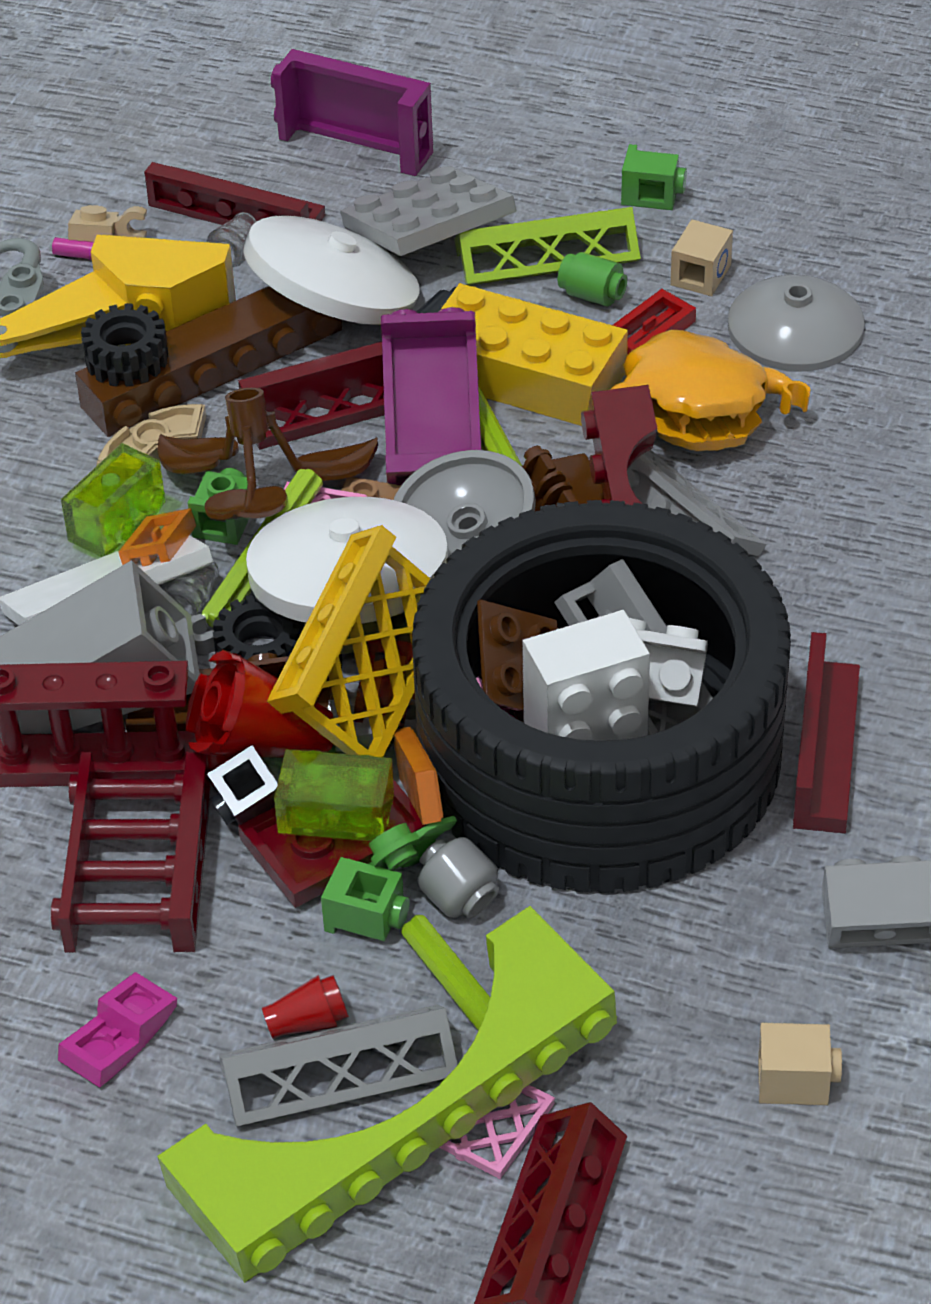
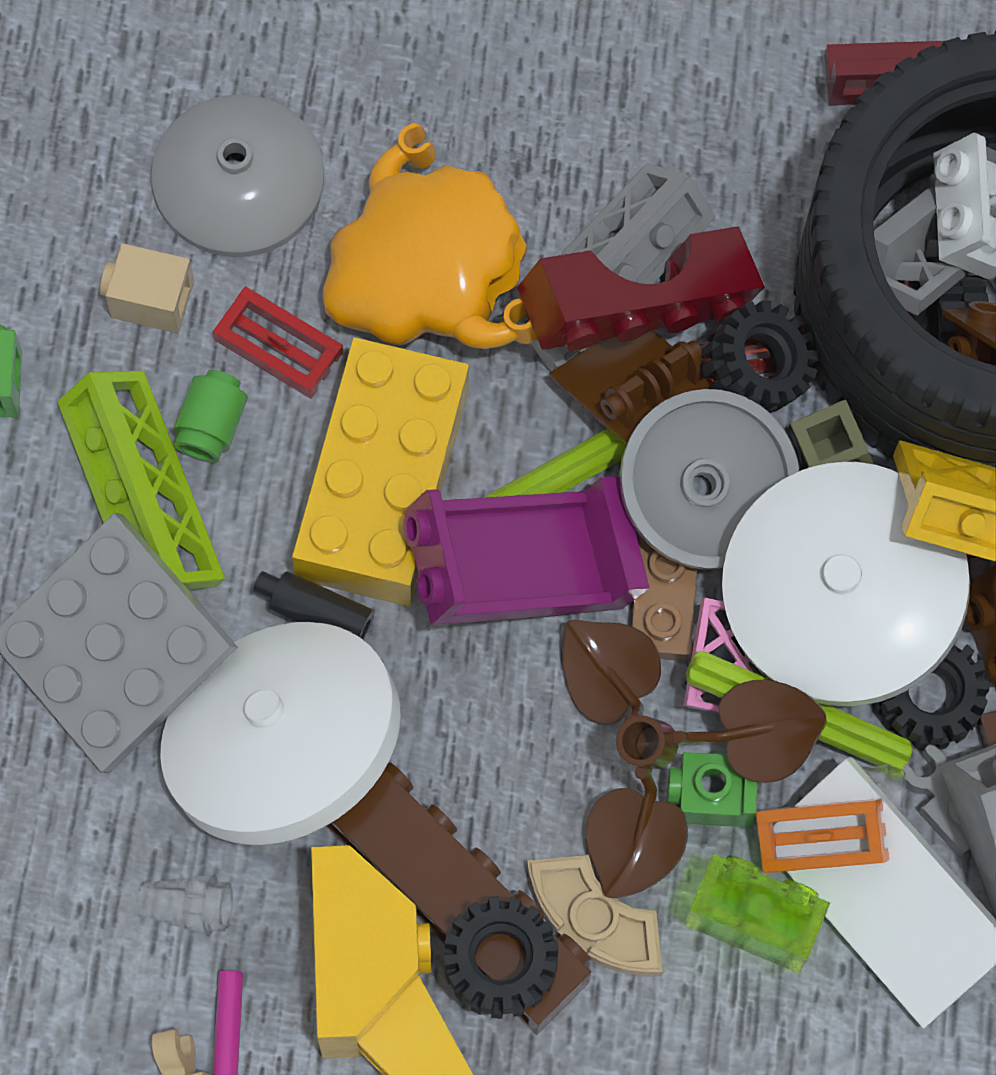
camera: 105 degrees left, 25 degrees up
dark red fence [144,162,325,232] -> none
dark red fence [238,342,385,450] -> none

